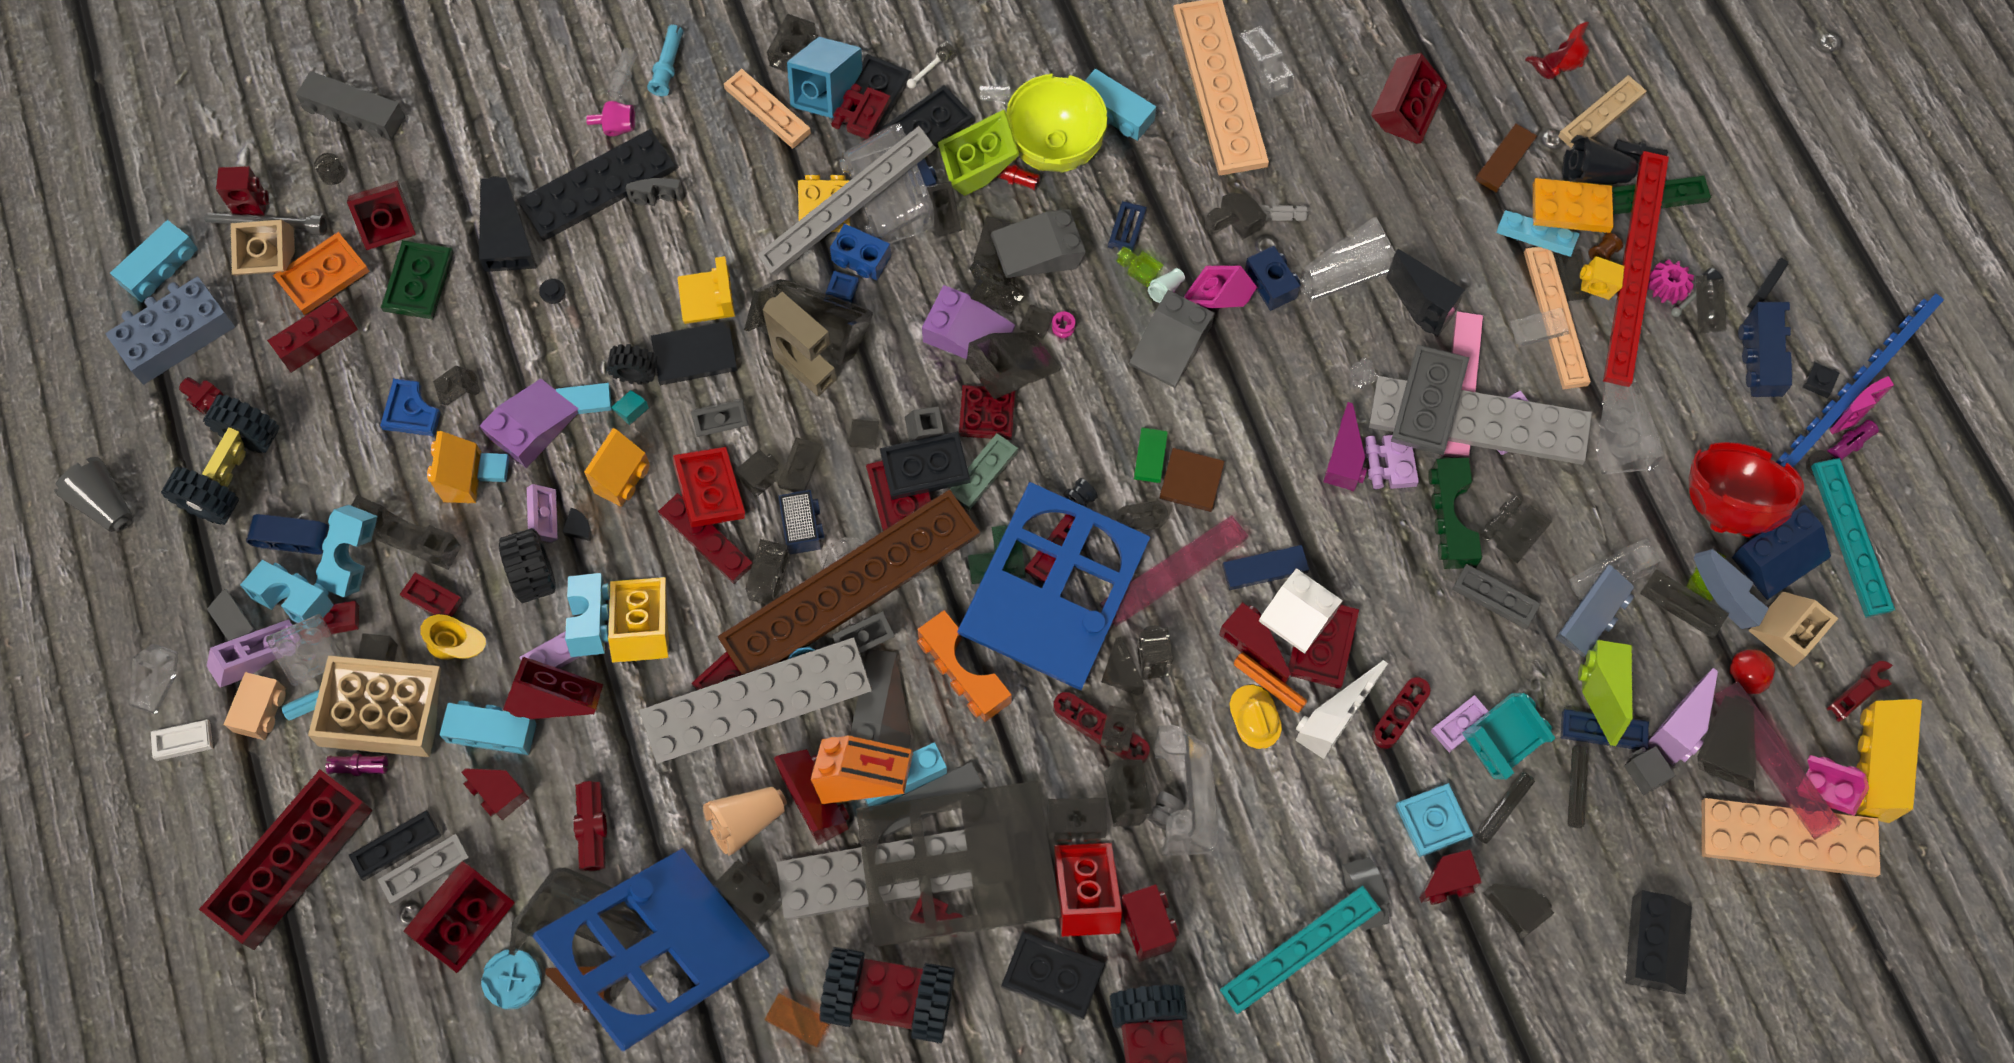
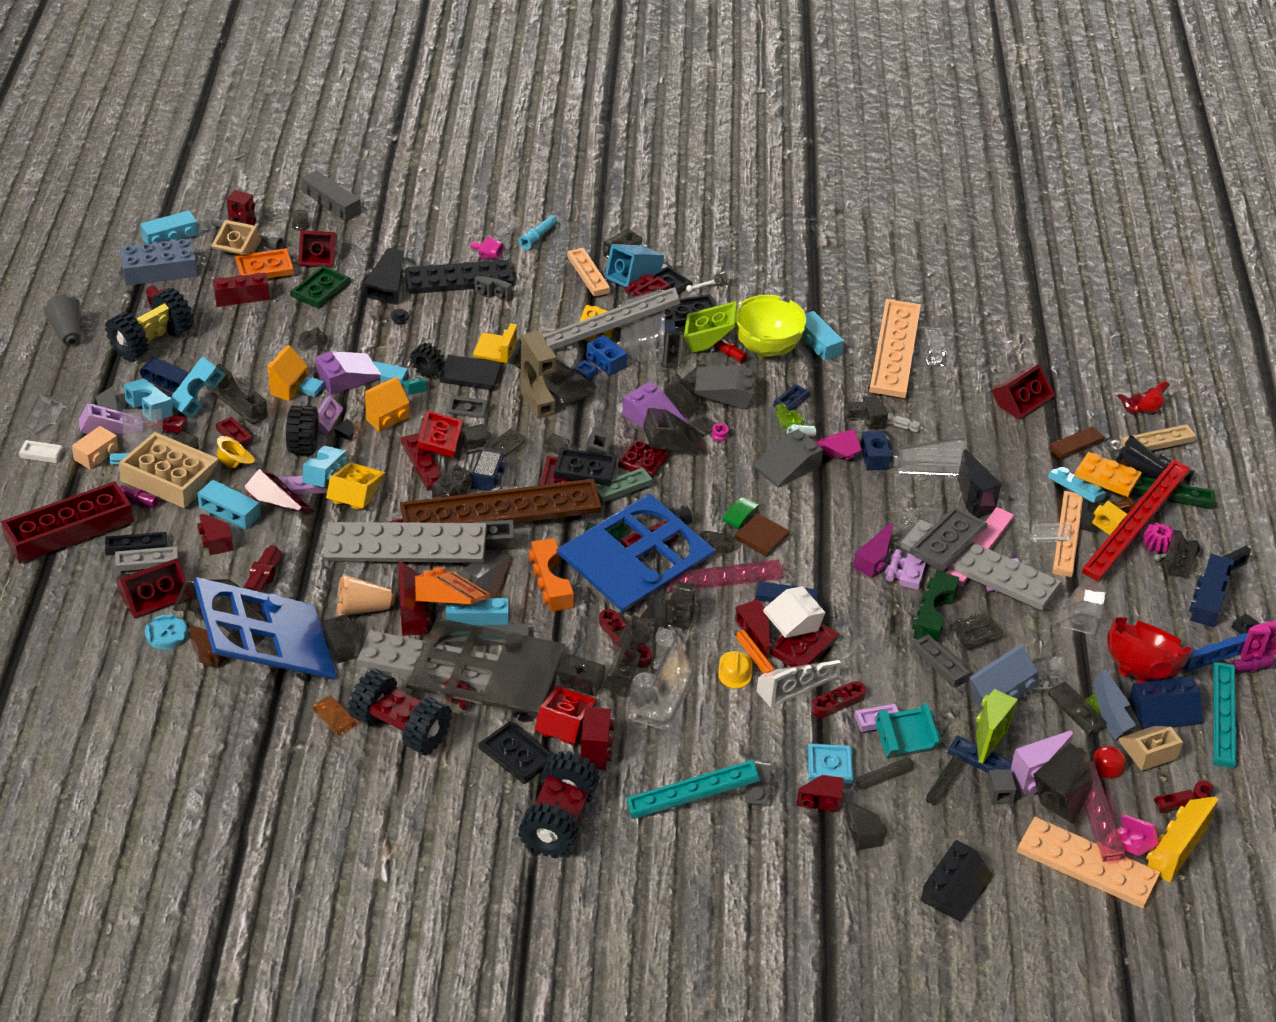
camera: 20 degrees right, 25 degrees down
blue tile [380,378,441,436] -> none

